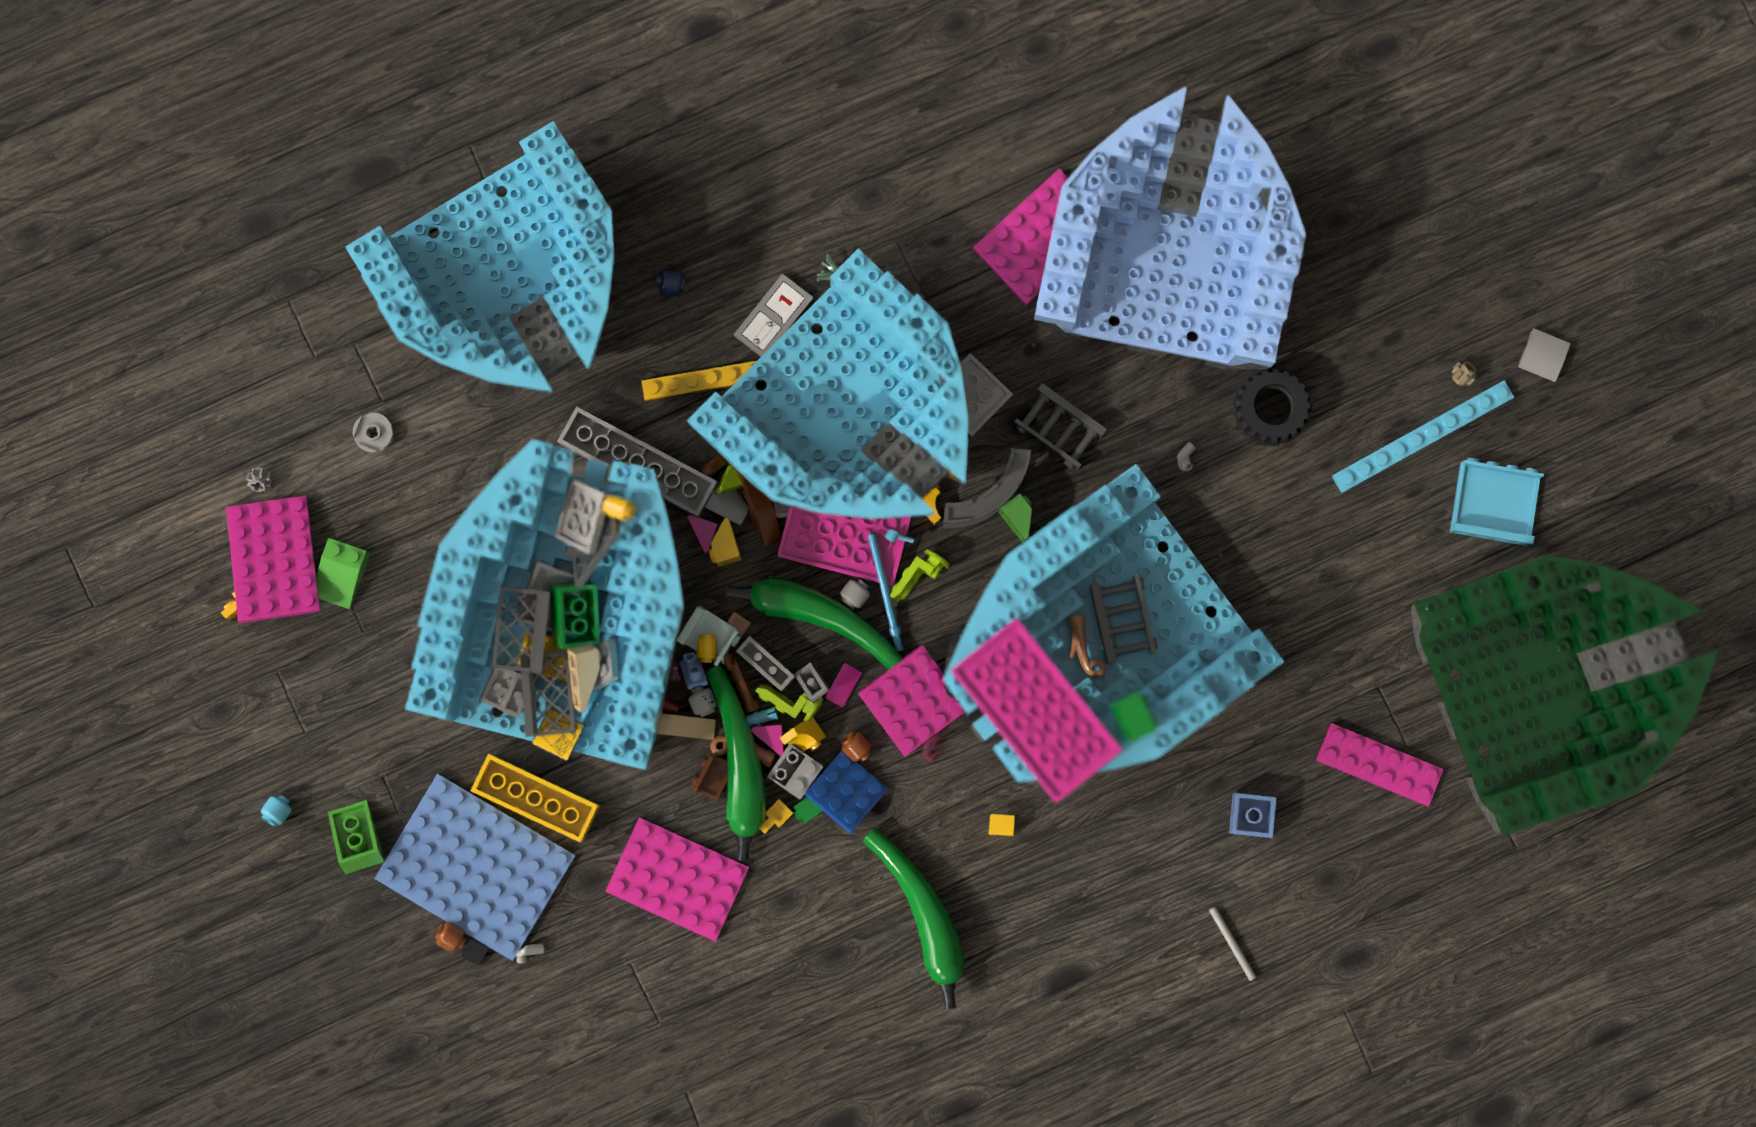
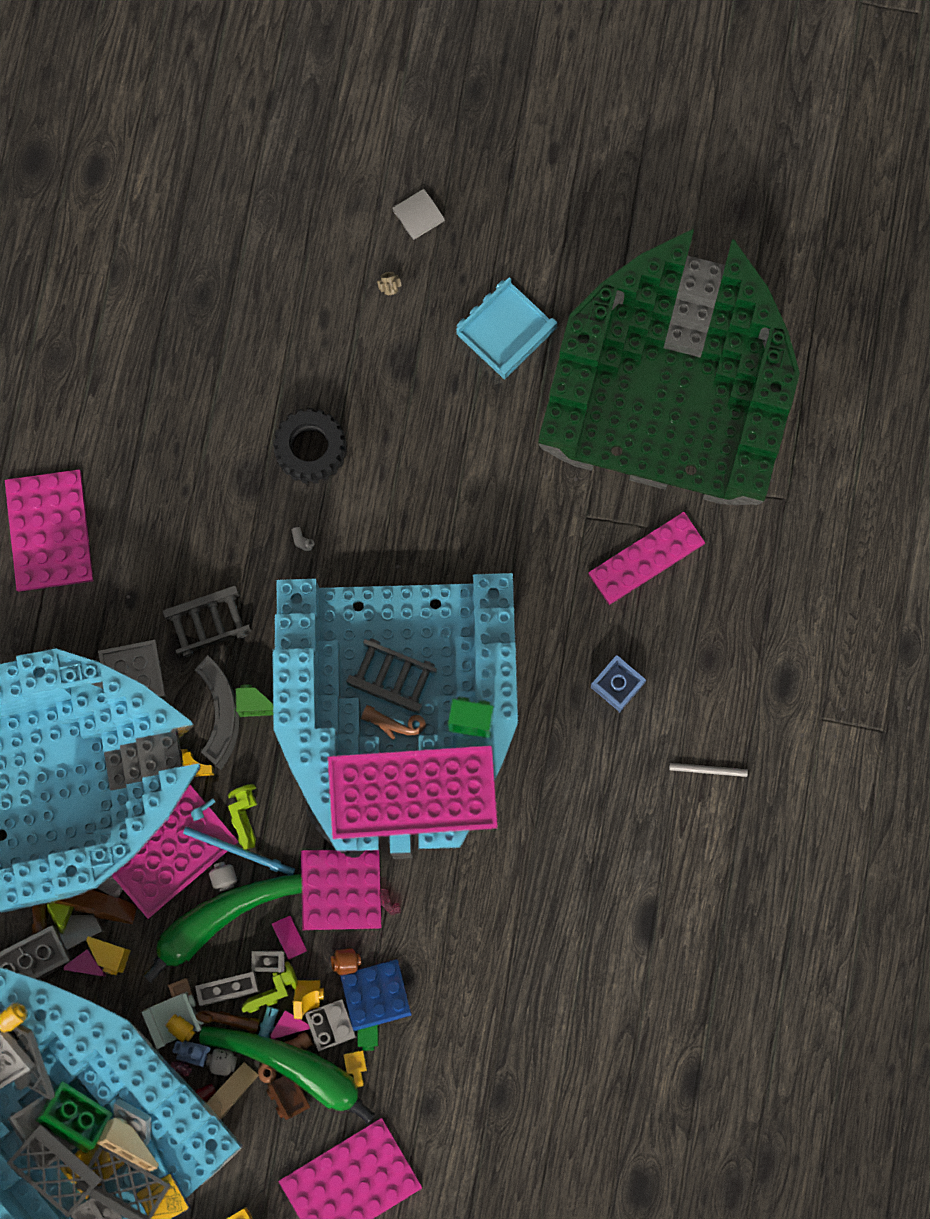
camera: 50 degrees left, 5 degrees down
green animal [862,827,965,1010] -> none
yellow panel [988,814,1014,836] -> none
light blue piece [1034,87,1305,370] -> none
medium azure plate [1332,380,1514,493] -> none

